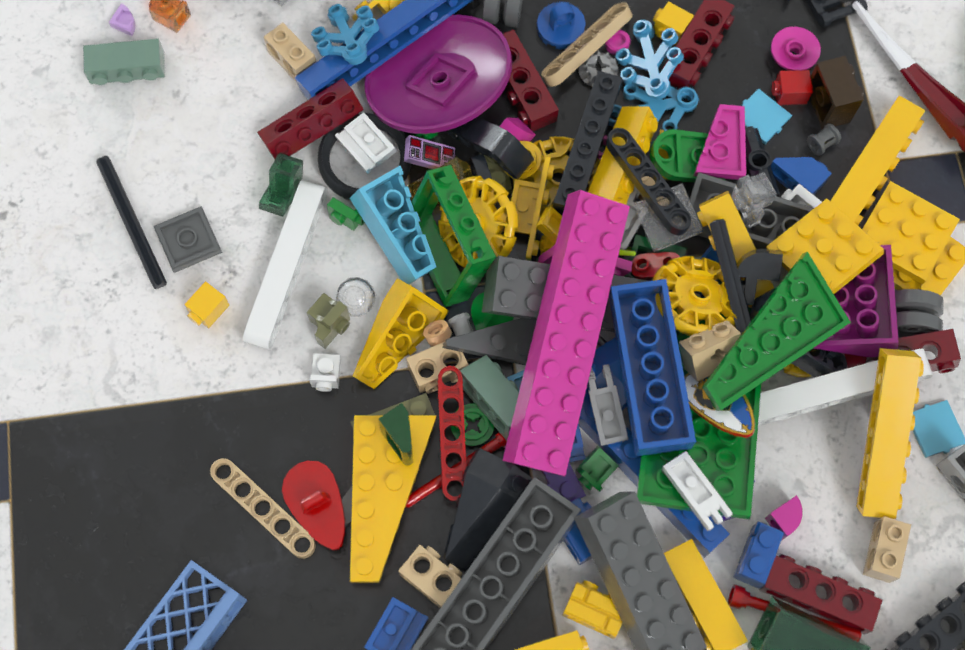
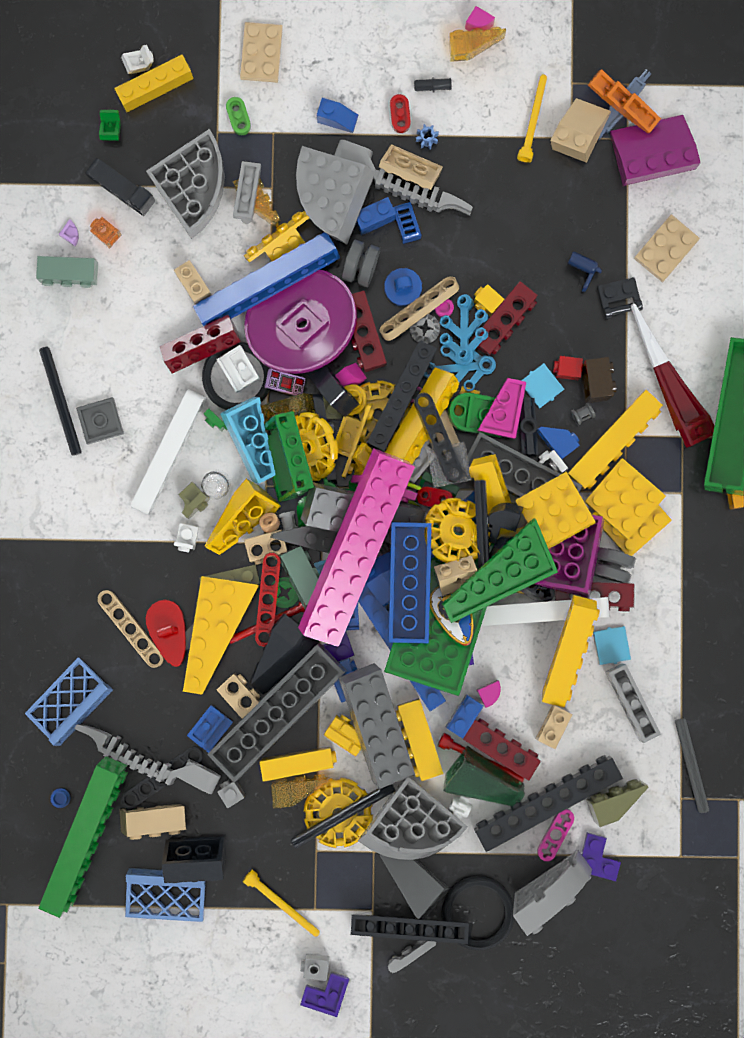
camera: 10 degrees right, 15 degrees up
yellow brick [184,281,230,329] -> none
clear green brick [259,153,303,217] -> none
dark azure plant [311,4,379,65] -> none
dark green tile [378,403,413,465] -> none
green bracket [576,446,619,492] -> none
light grey hinge [588,364,628,446] -> none
white hinge [662,452,732,531] -> none
clear brick [731,172,777,227] -> none
dark pink dish [771,27,821,71] -> none

